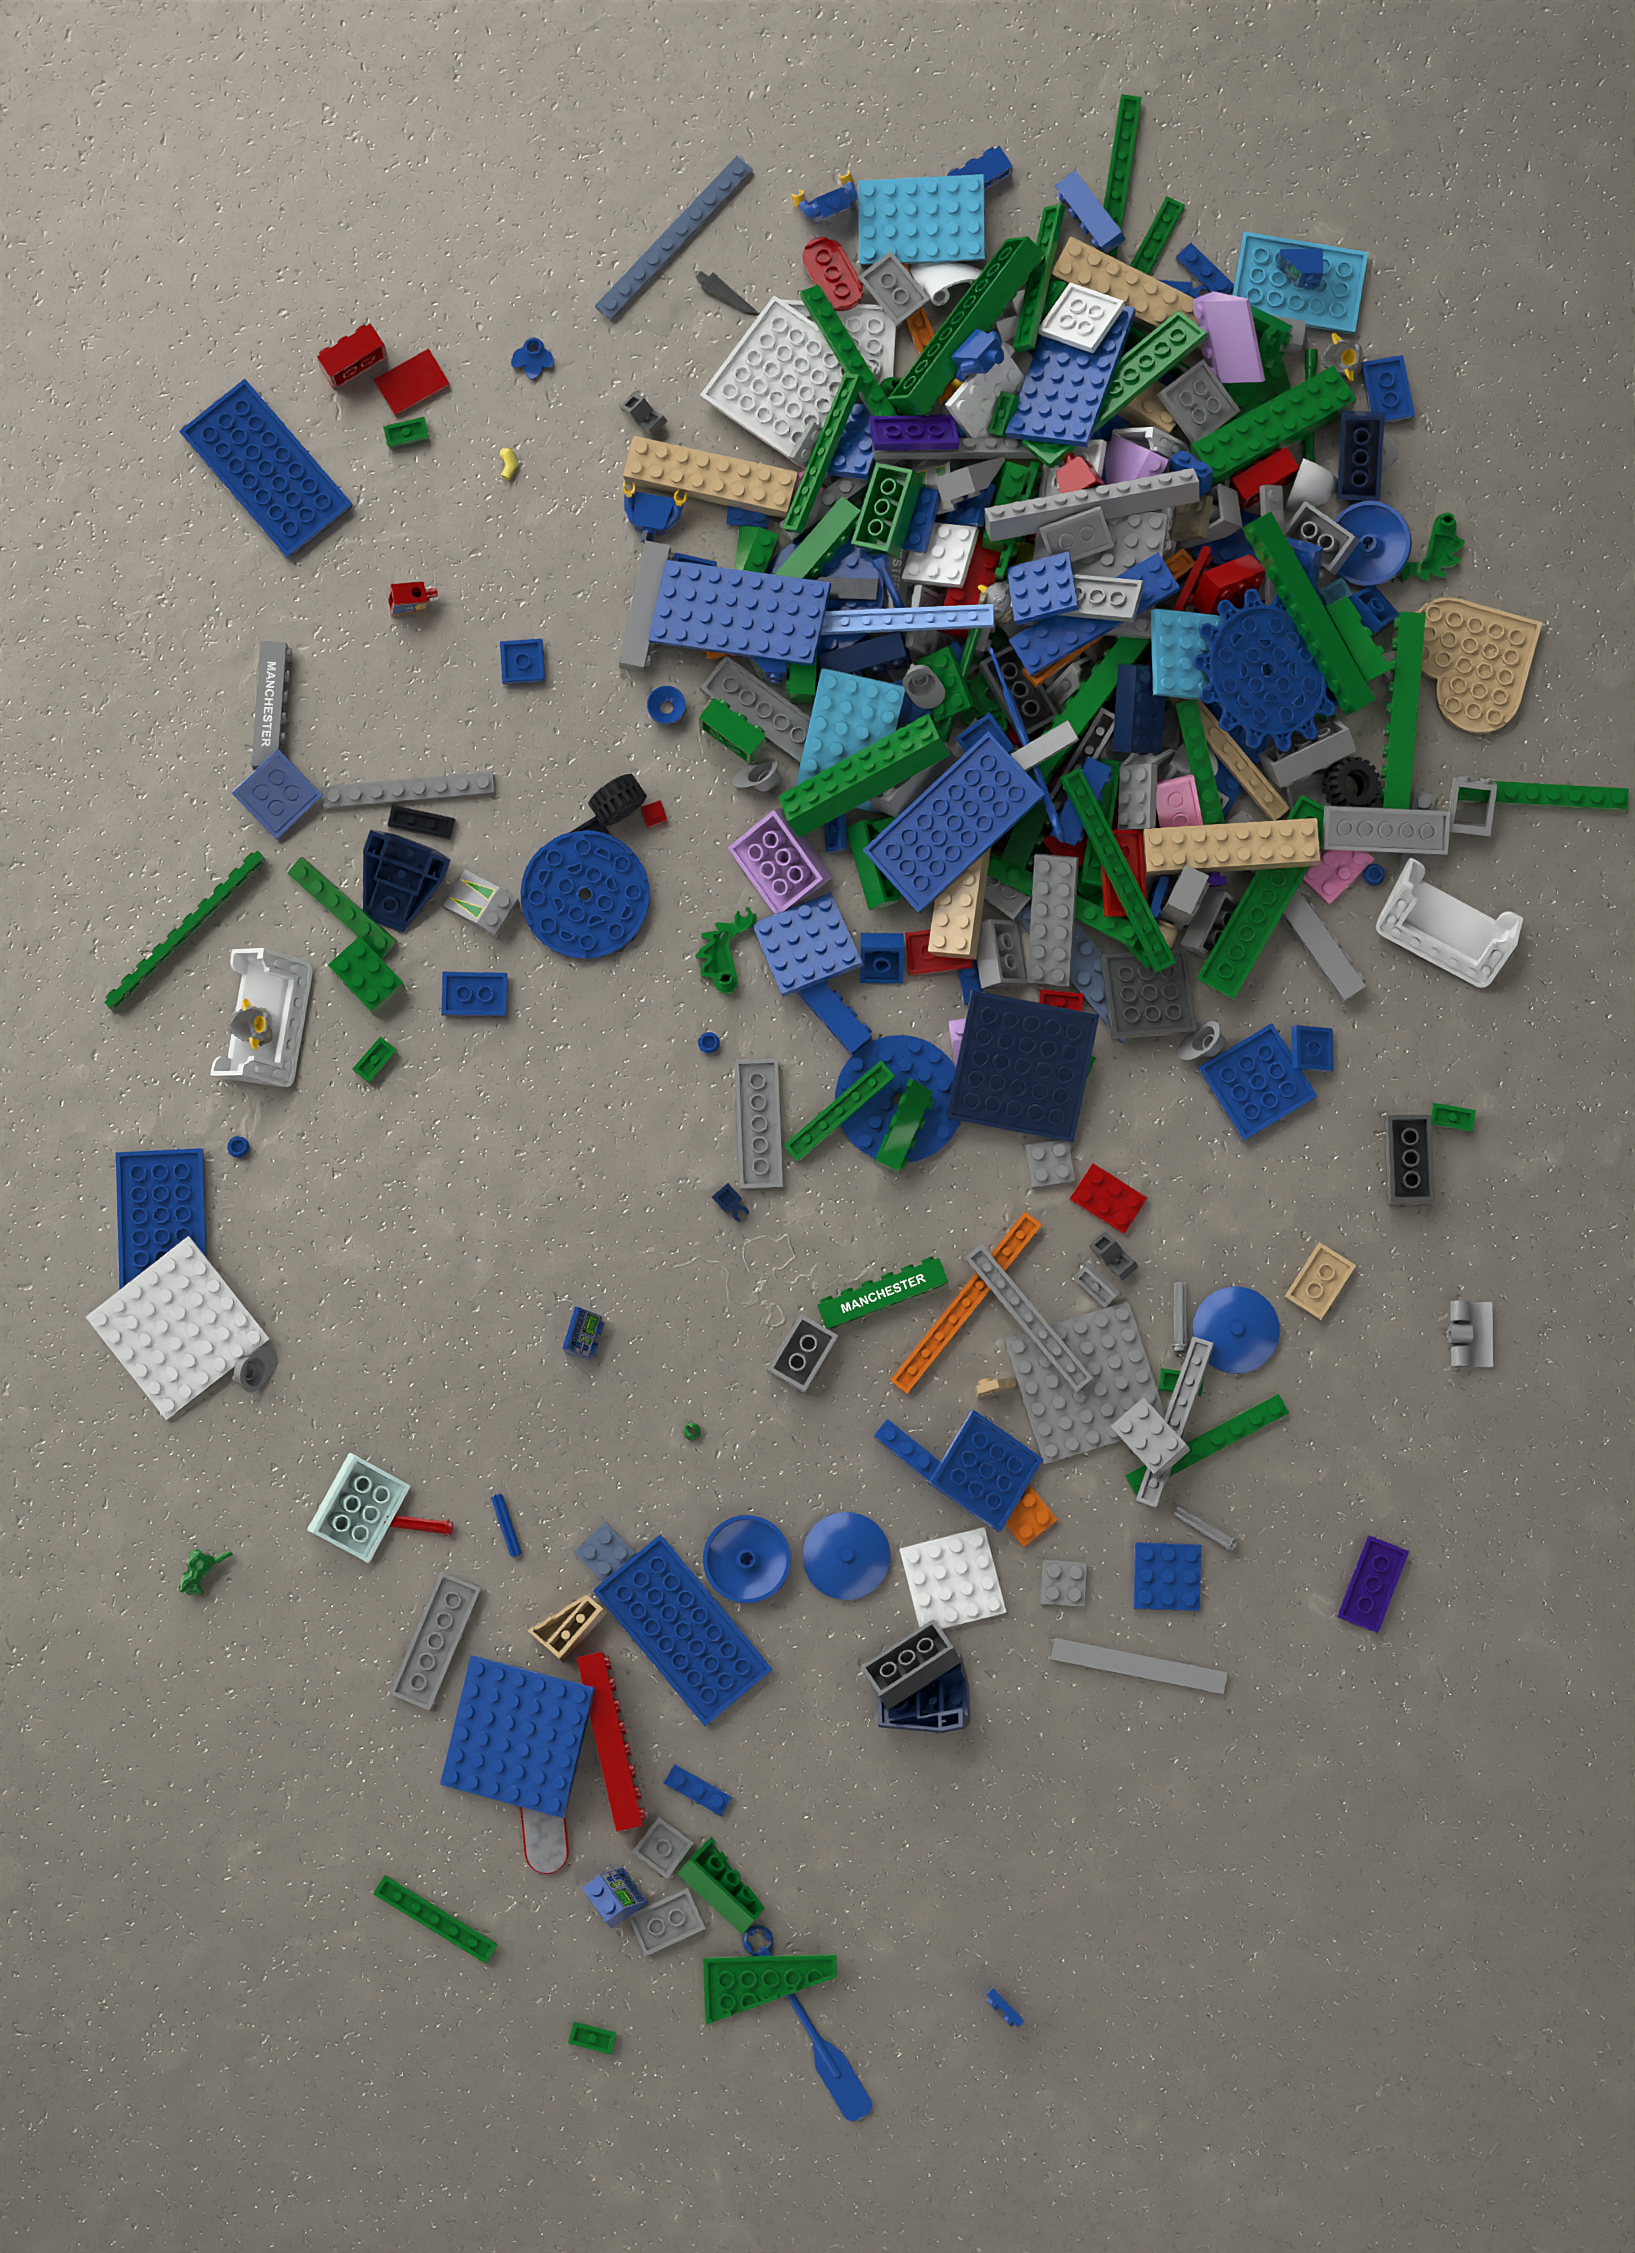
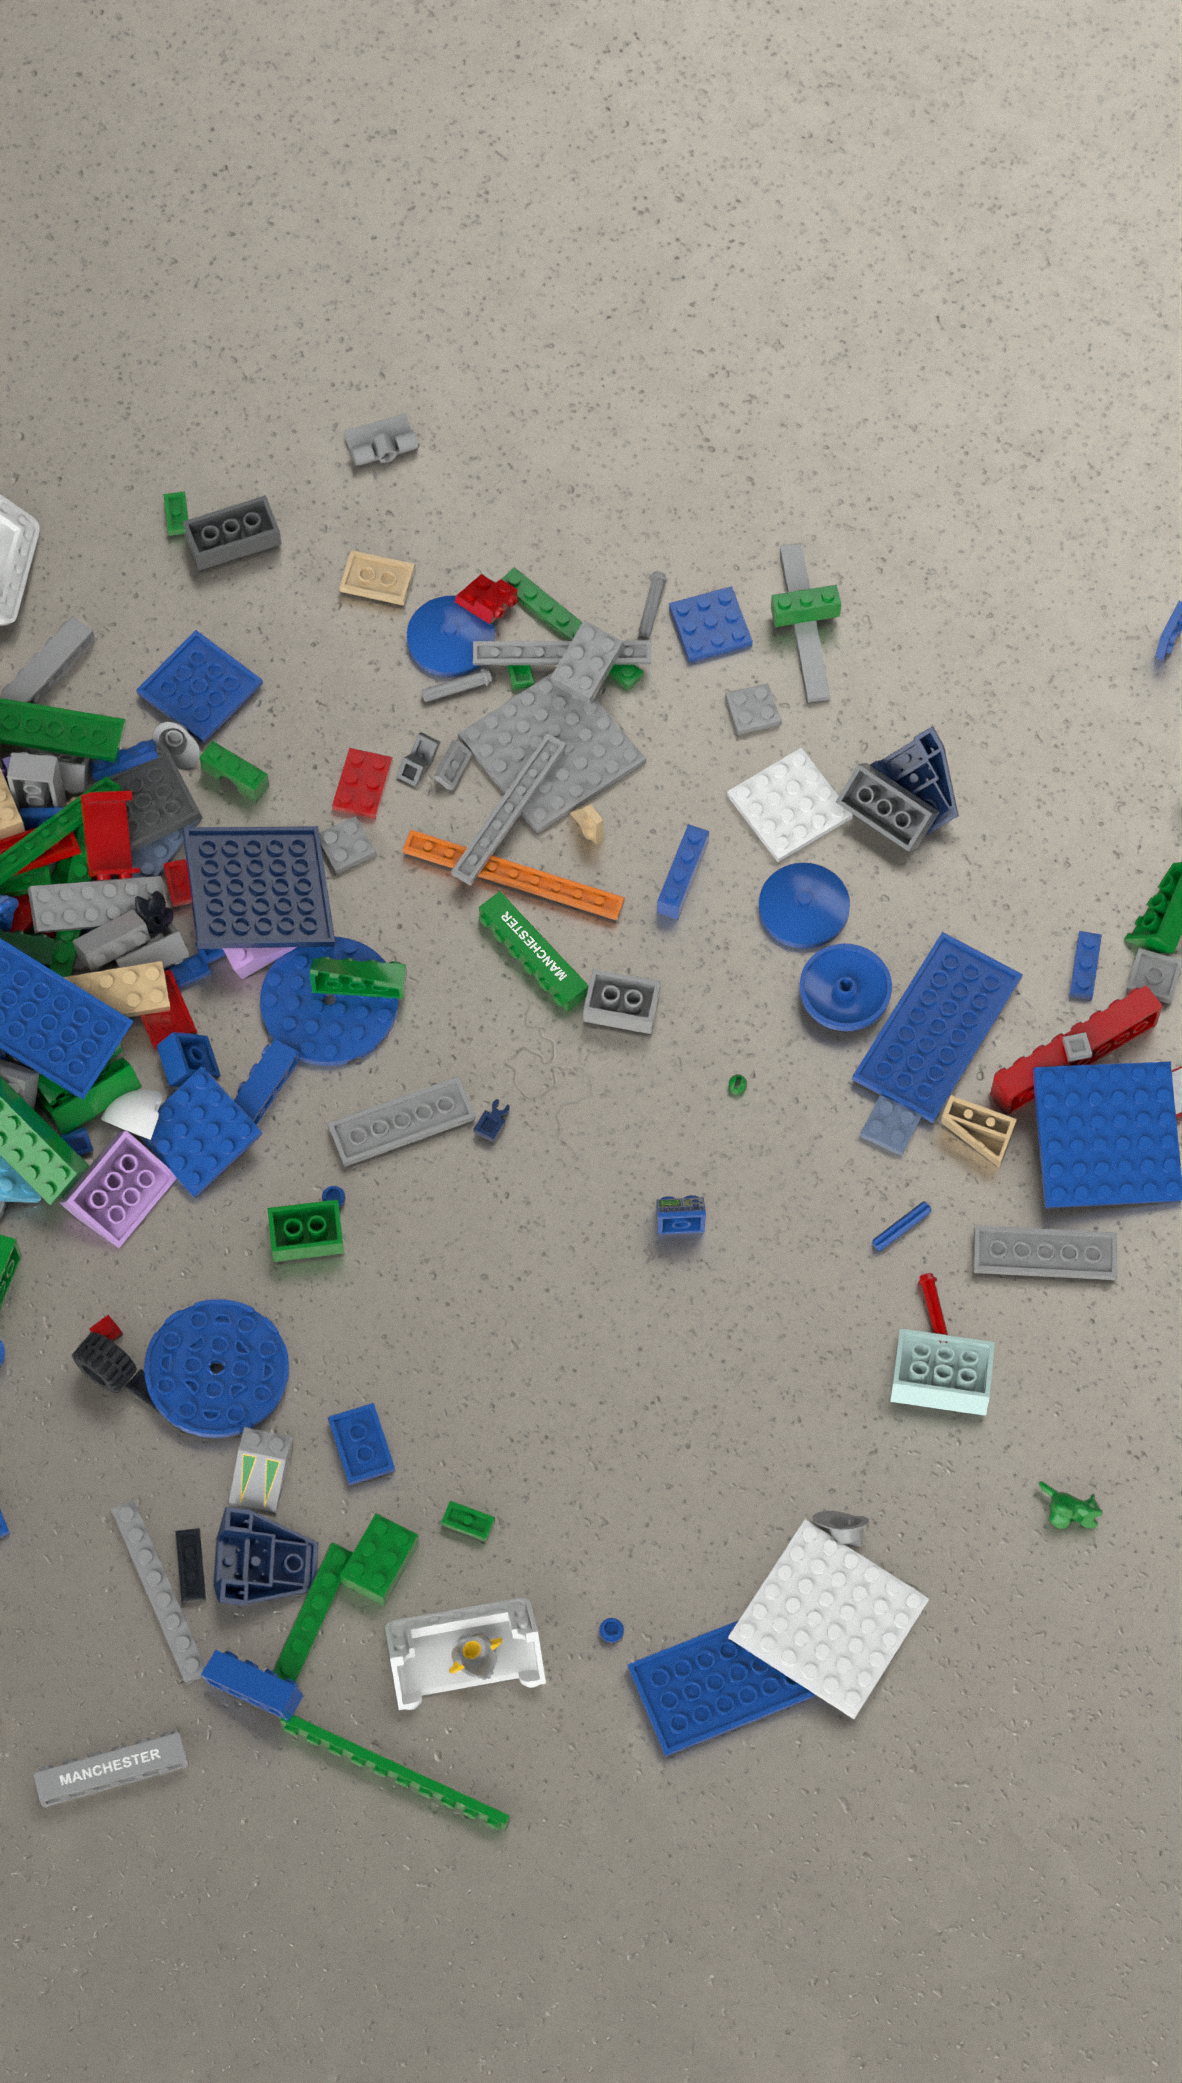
camera: 110 degrees left, 15 degrees down
blue plate [231,748,323,839] -> none
green animal [695,907,757,995] -> none
light grey piece [733,758,782,792] -> none
green plate [784,1060,896,1162] -> none
blue plate [928,1410,1043,1532] -> none
orange plate [1005,1486,1058,1548] -> none
blue plate [1291,1025,1334,1072] -> none
dark purple plate [1336,1535,1409,1634] -> none
none -> light grey brick [73,909,150,972]
none -> red panel [81,791,140,881]
none -> blue plate [91,739,158,781]
none -> white brick [101,1090,162,1140]
none -> black plate [135,891,174,934]
none -> green arch [199,741,269,803]
none -> blue brick [201,1650,304,1721]
none -> green brick [267,1200,344,1262]
none -> red plate [455,574,518,624]
none -> green brick [771,584,841,627]
none -> light grey plate [1062,1032,1092,1062]

